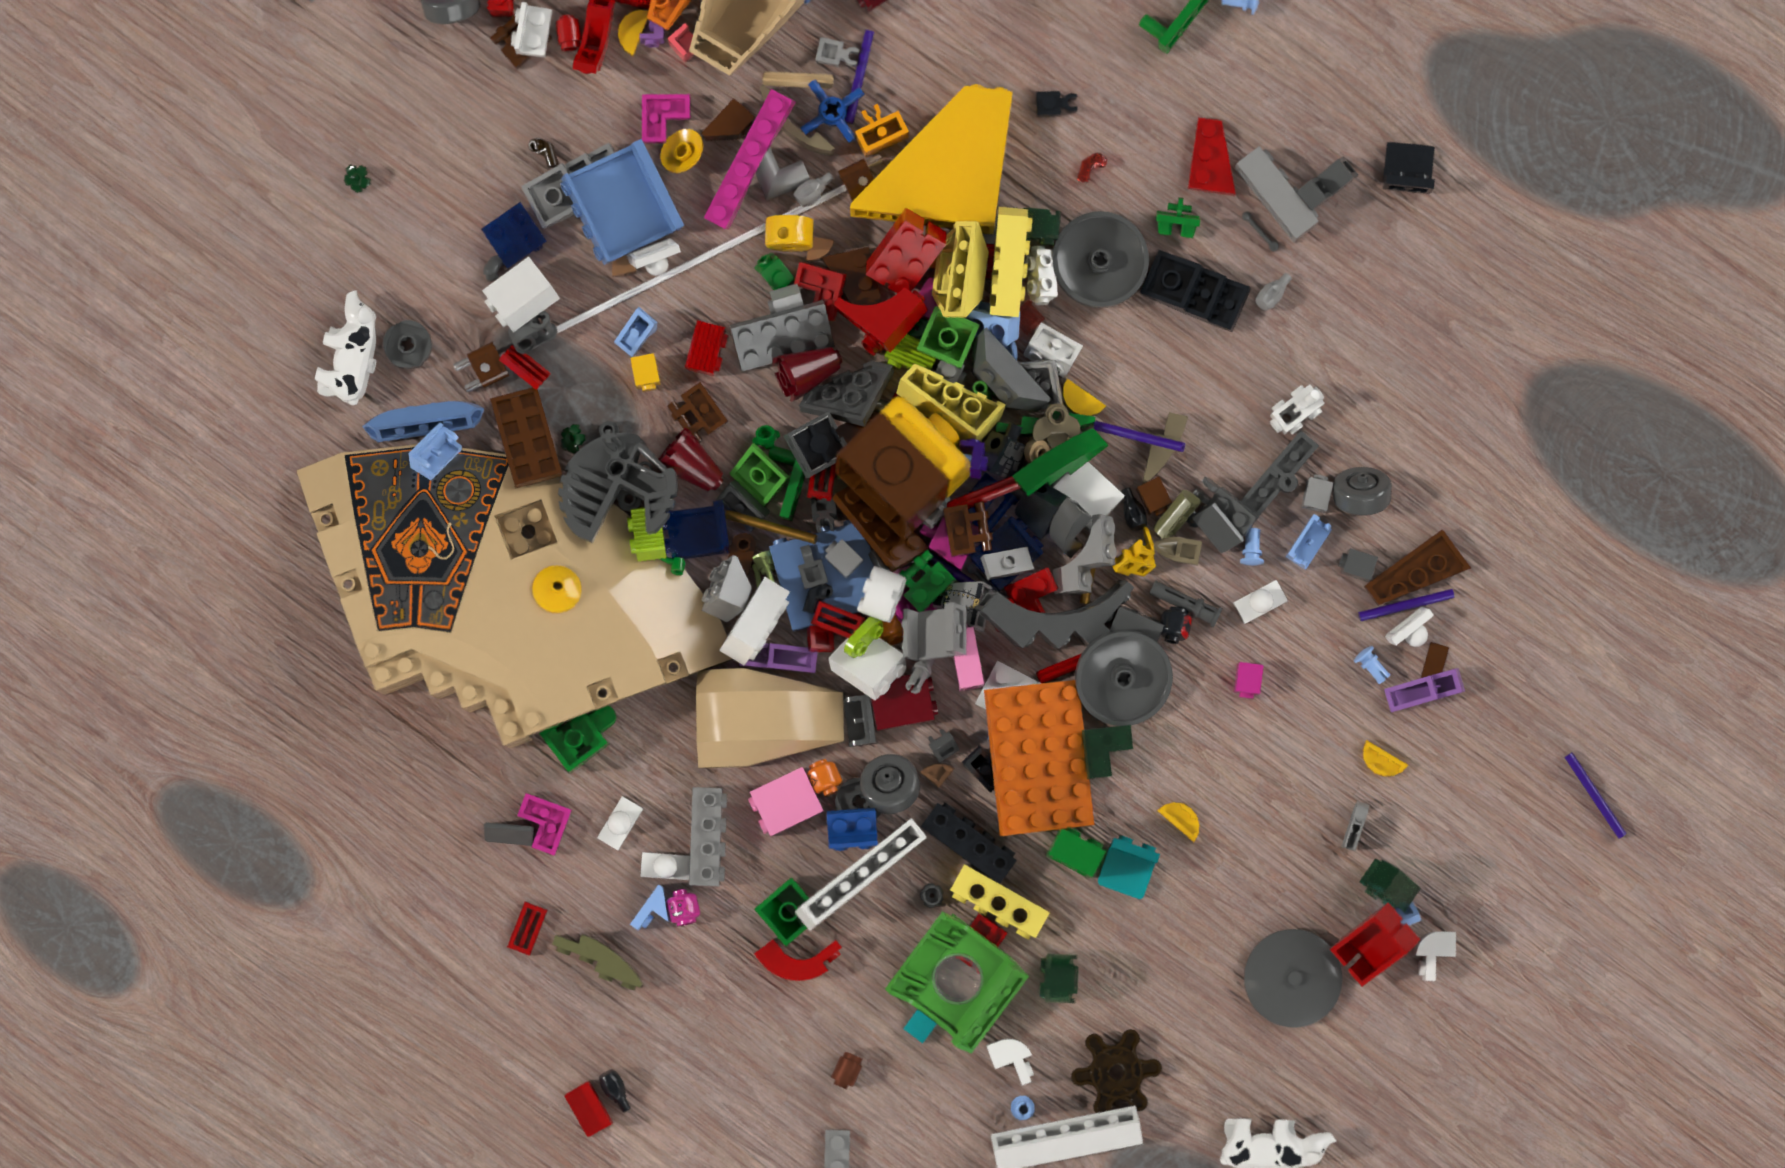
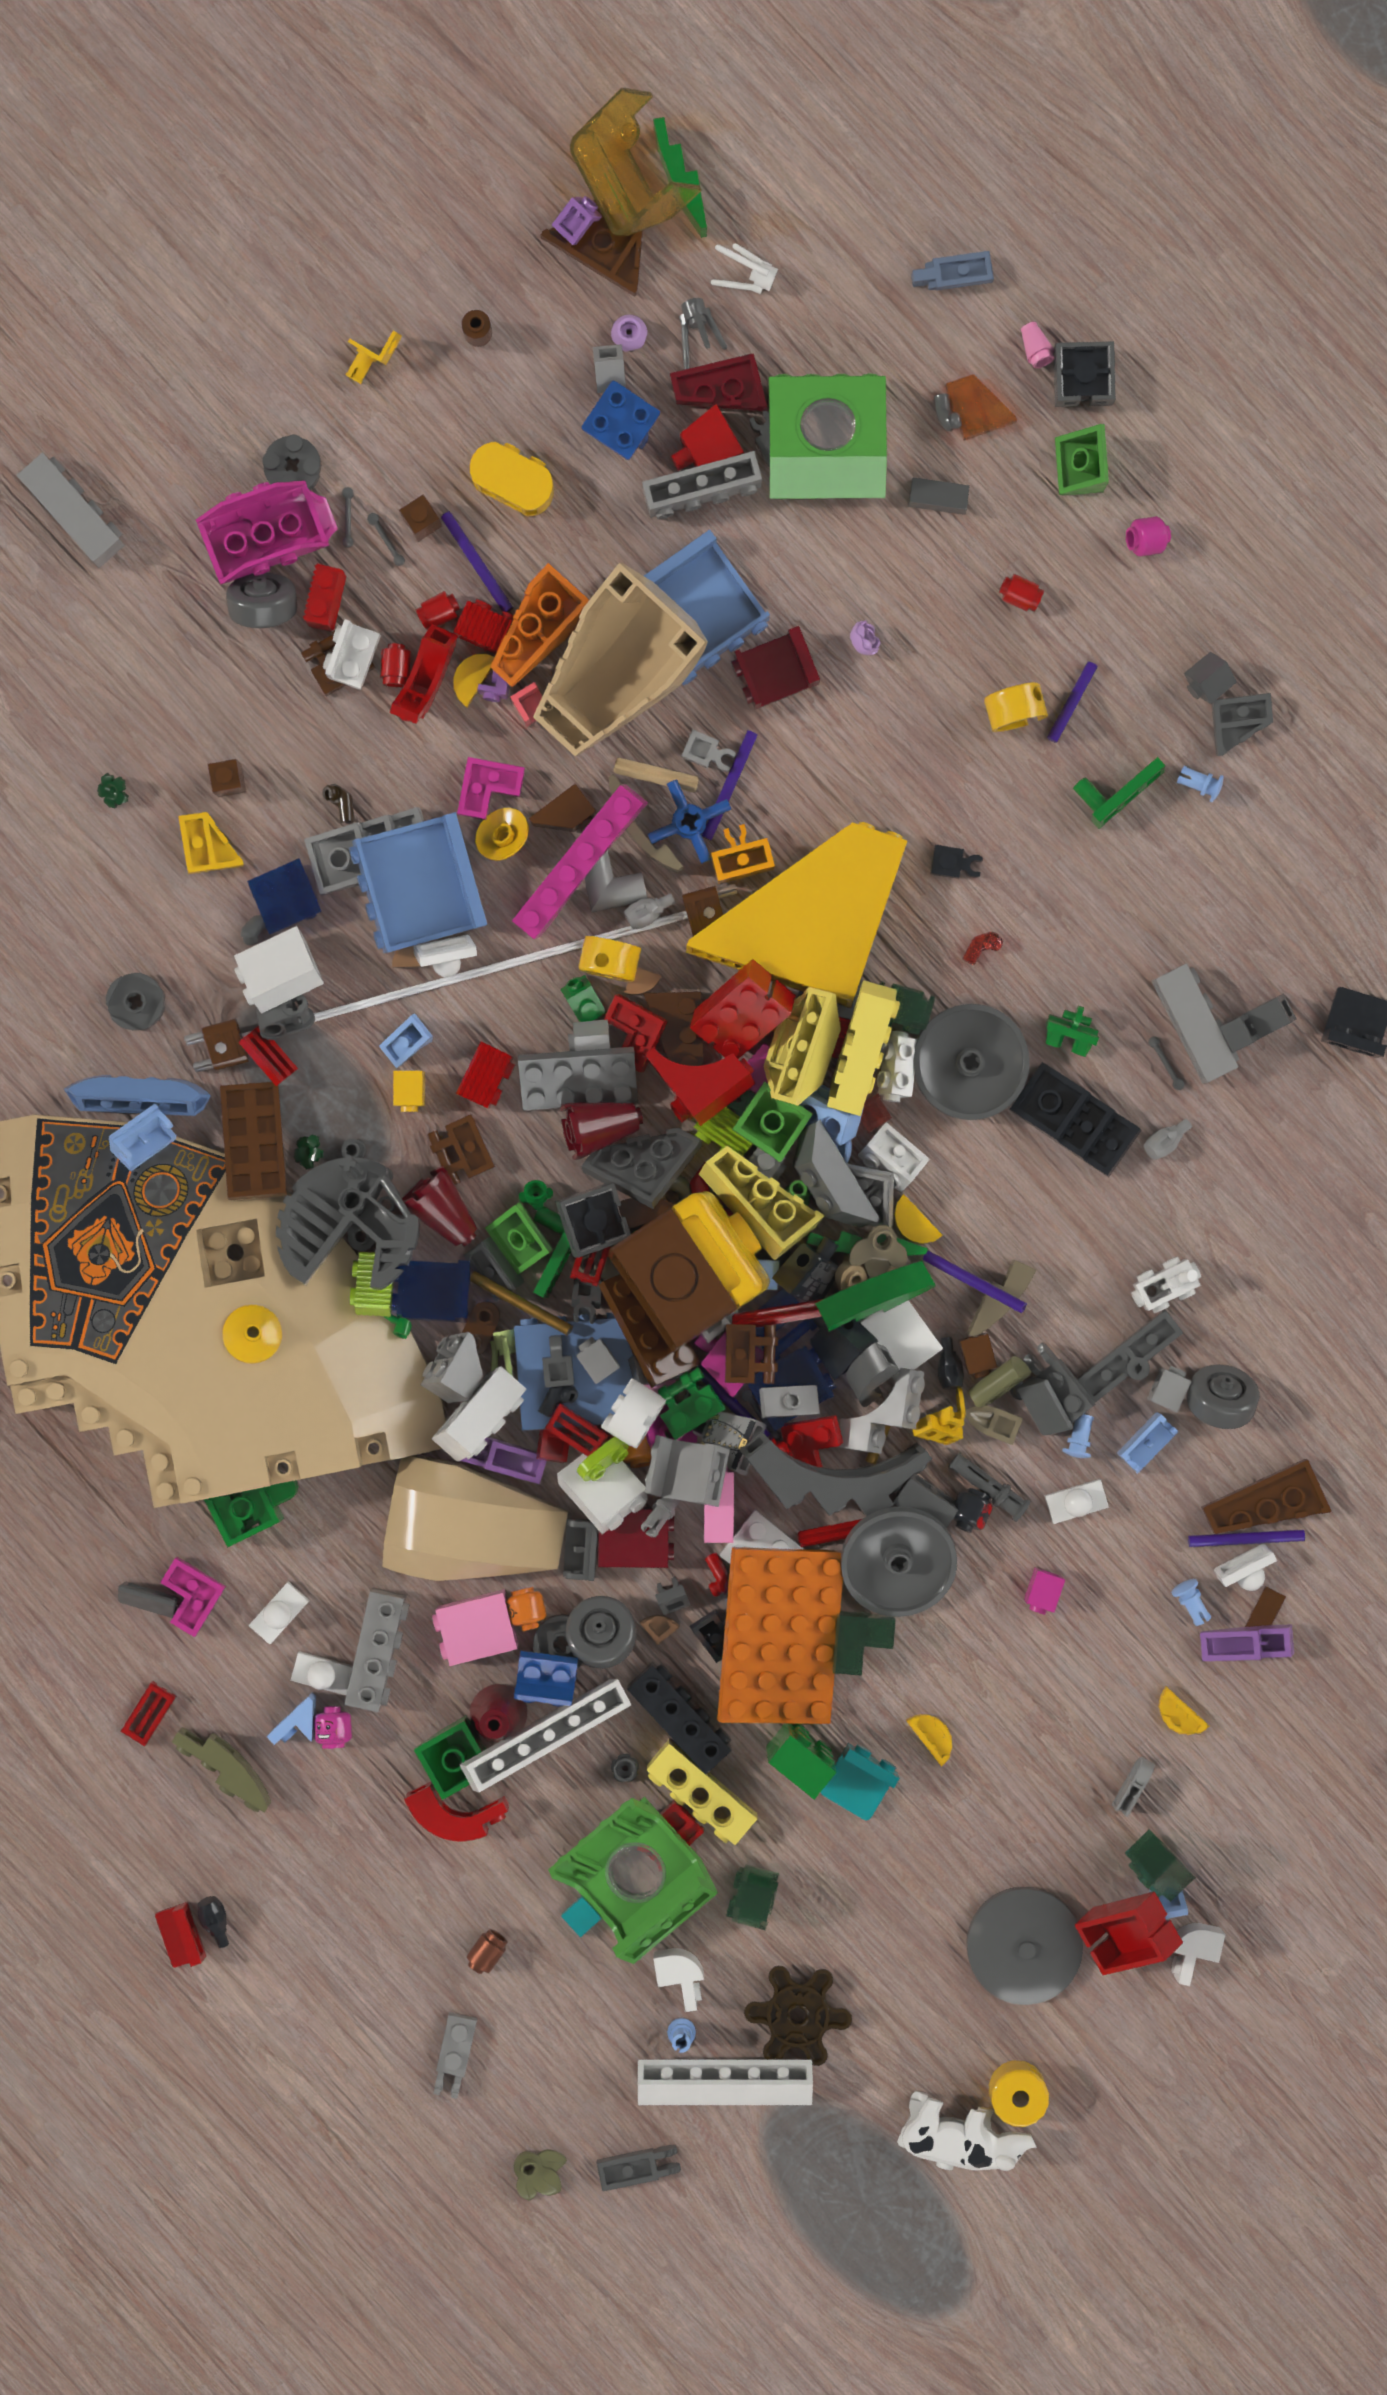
camera: 10 degrees right, 5 degrees up
white animal [315,290,376,405] -> none
dark purple bracket [959,439,988,479] -> none
red wing [1188,117,1236,196] -> none
dark grey brick [1338,548,1378,582] -> none
none -> yellow wing [178,812,243,874]
none -> reddish brown brick [208,759,246,797]
none -> dark red cone [470,1684,527,1742]
none -> red arm [705,1552,729,1597]
none -> yellow piece [989,2060,1049,2127]

